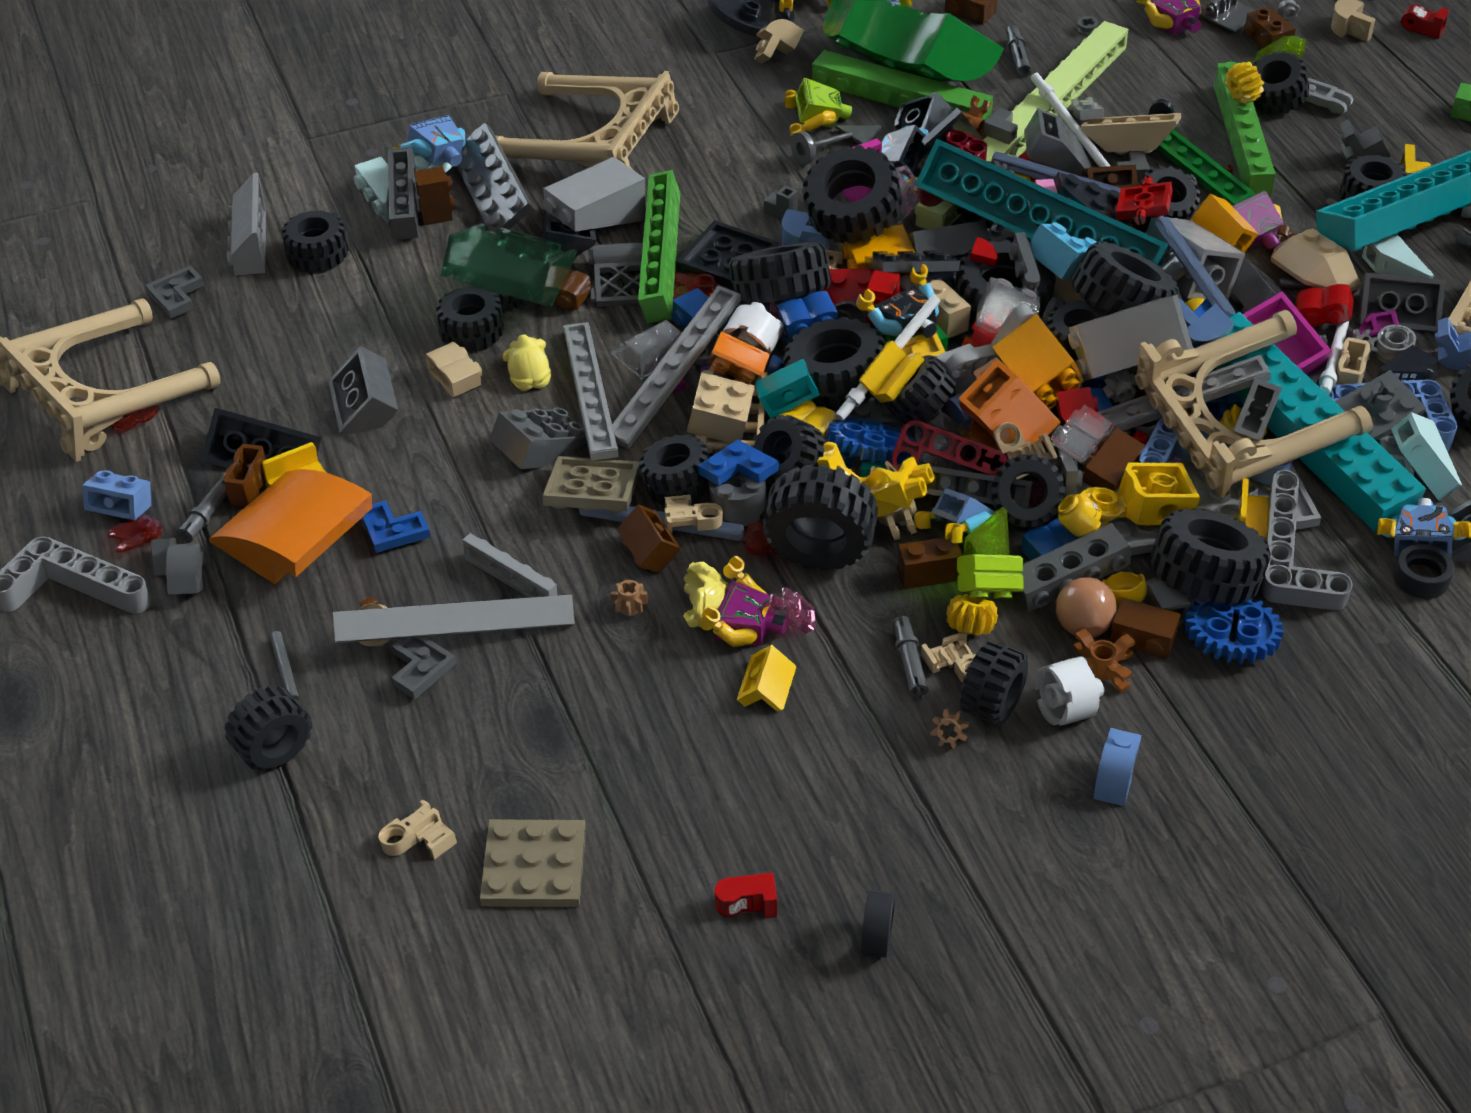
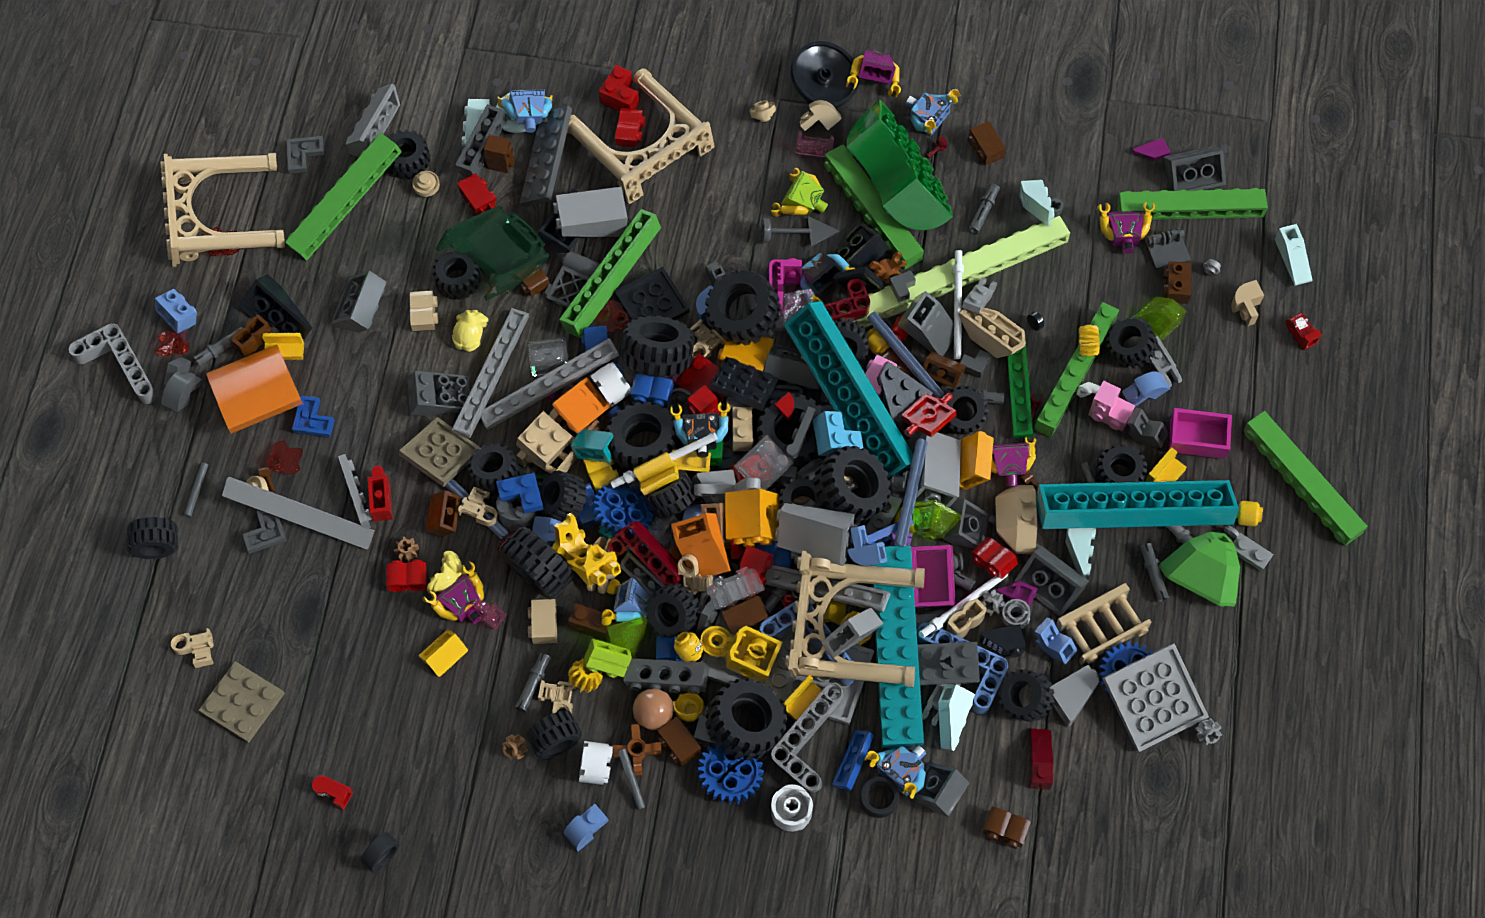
camera: 30 degrees right, 20 degrees up
none -> clear red plate [266,440,303,474]
none -> bright green brick [285,133,402,261]
none -> red brick [368,466,393,522]
none -> red brick [386,560,428,592]
none -> tan plate [412,171,440,197]
none -> red brick [457,173,498,222]
none -> tan brick [528,599,557,644]
none -> red brick [599,65,639,112]
none -> red brick [615,108,646,147]
none -> dark grey bar [618,748,645,810]
none -> tan plate [750,100,776,122]
none -> white brick [771,785,813,831]
none -> clear pink hinge [796,131,834,157]
none -> blue plate [832,730,874,790]
none -> clear neon green slope [912,500,962,542]
none -> light aqua slope [1020,180,1054,226]
none -> white arm [1076,382,1100,397]
none -> bright pink brick [1088,381,1135,432]
none -> medium blue brick [1122,372,1170,407]
none -> dark pink piece [1168,408,1232,459]

